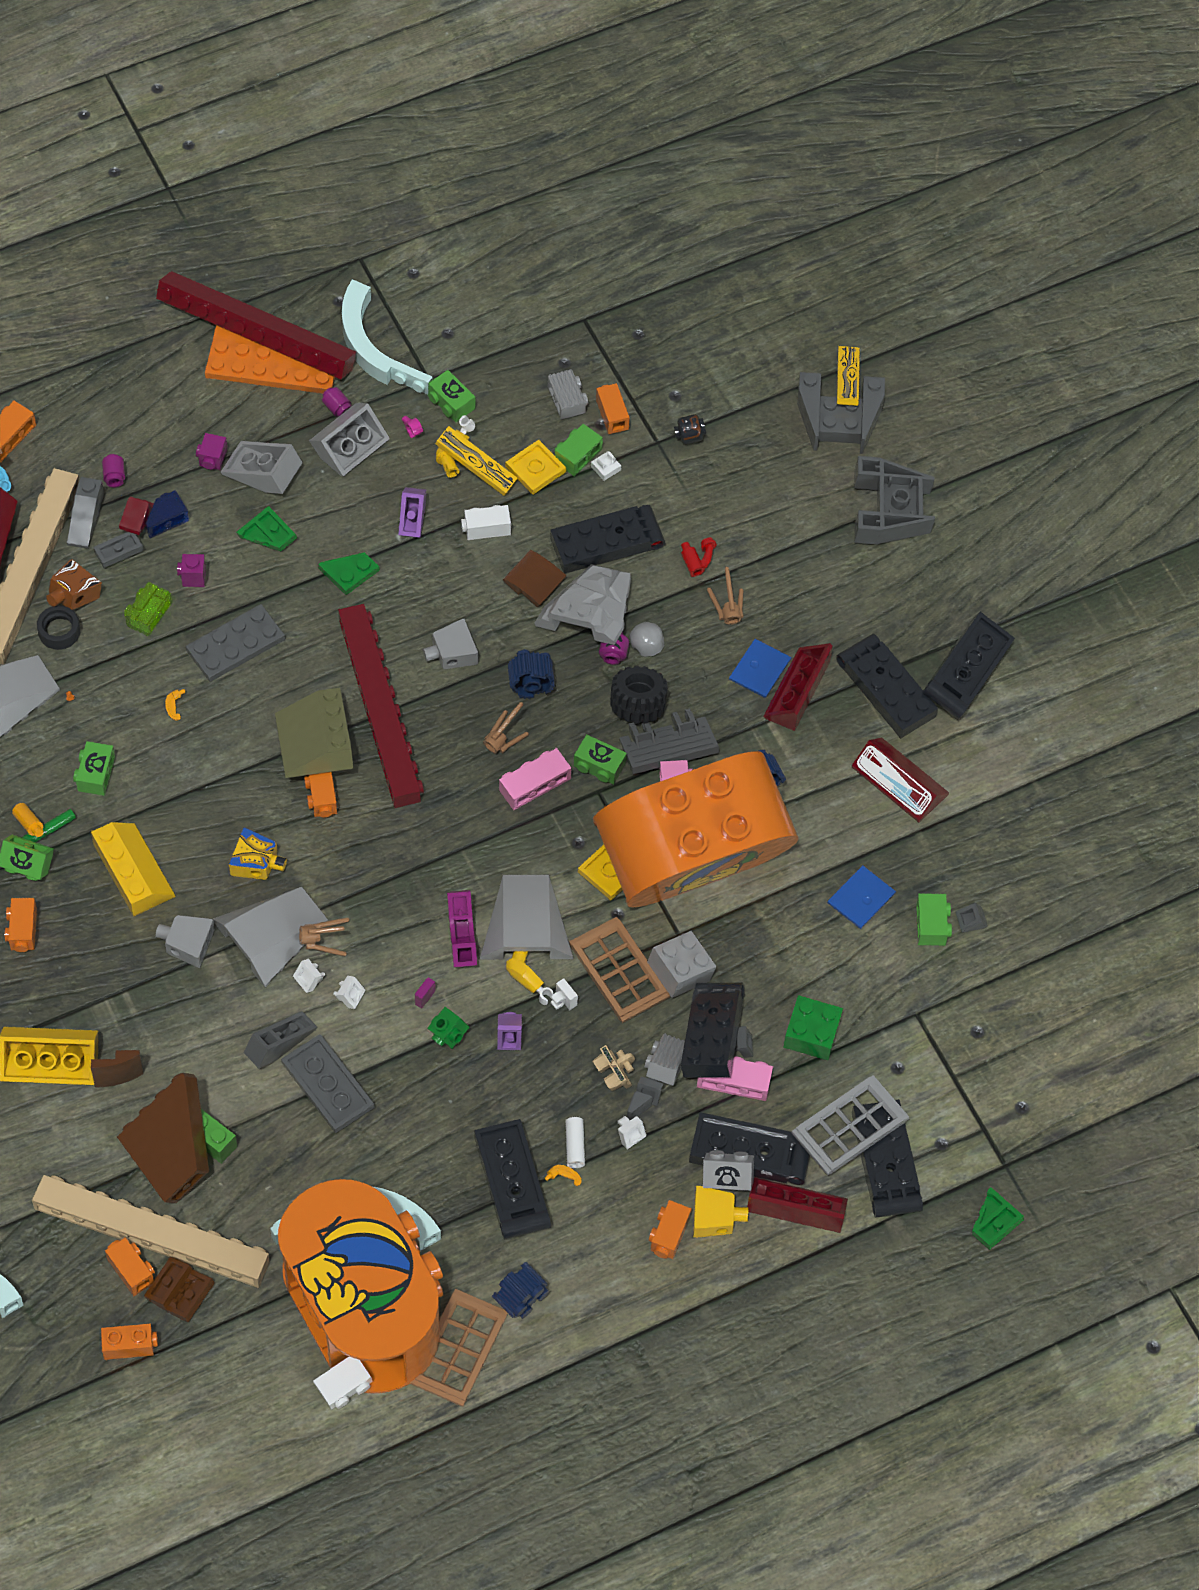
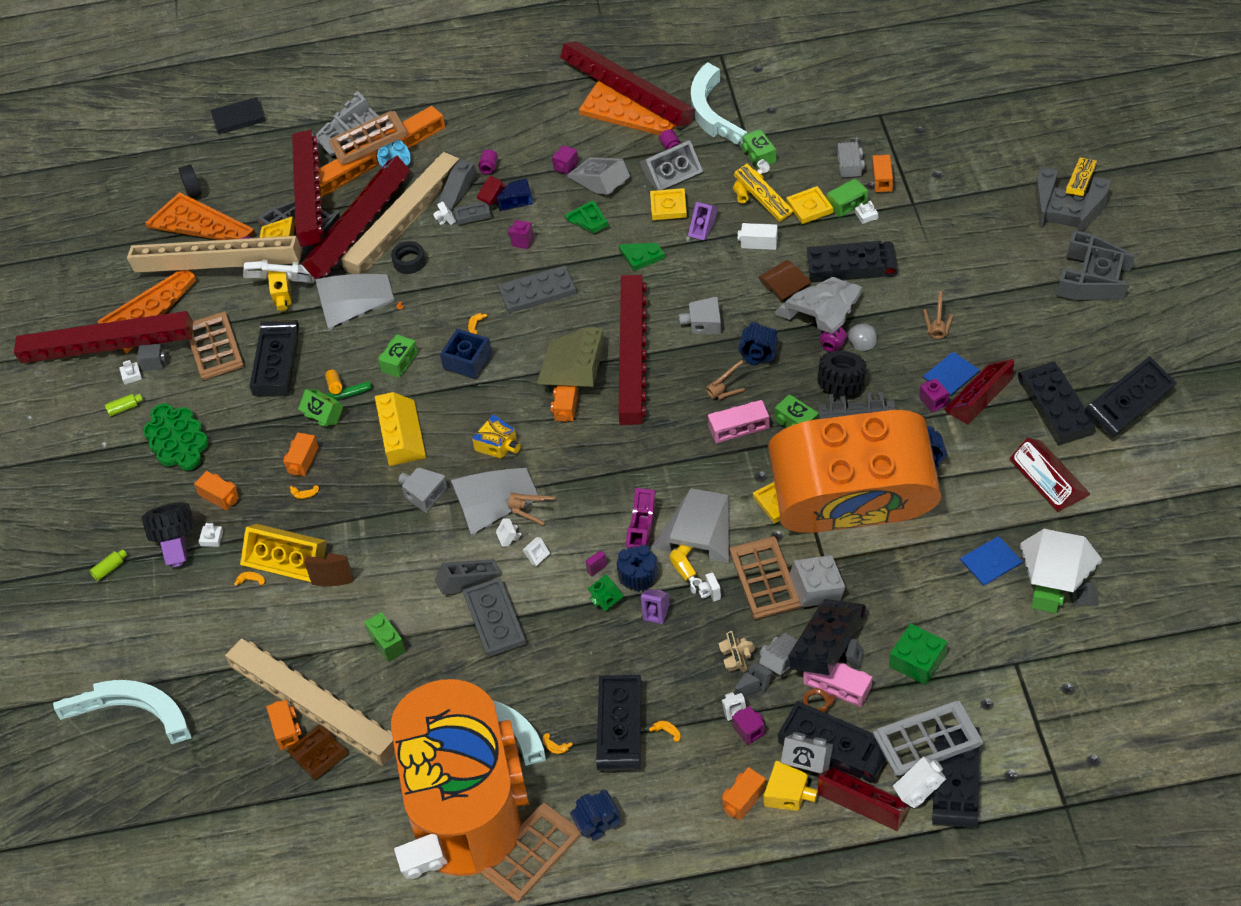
camera: 25 degrees right, 10 degrees down
dark orange torso [46,559,102,610] -> none
orange brick [101,1324,158,1360] -> none
reddish brown slope [117,1073,209,1203] -> none
clear neon green brick [124,582,172,636] -> none
dark pink piece [402,416,423,438] -> none
white piece [566,1117,585,1168] -> none
black head [674,414,706,445] -> none
red plant [681,537,717,577] -> none
green wing [972,1187,1024,1250] -> none
none -> light orange piece [234,572,265,586]
none -> light orange piece [290,485,319,499]
none -> white tile [433,201,456,225]
none -> dark blue brick [440,329,492,378]
none -> light orange piece [543,733,573,754]
none -> dark blue brick [617,545,658,593]
none -> yellow plate [650,188,687,220]
none -> magenta brick [732,706,765,746]
none -> dark orange piece [803,688,836,713]
none -> white brick [893,756,946,808]
none -> magenta brick [919,378,949,413]
none -> white wedge [1020,529,1102,592]

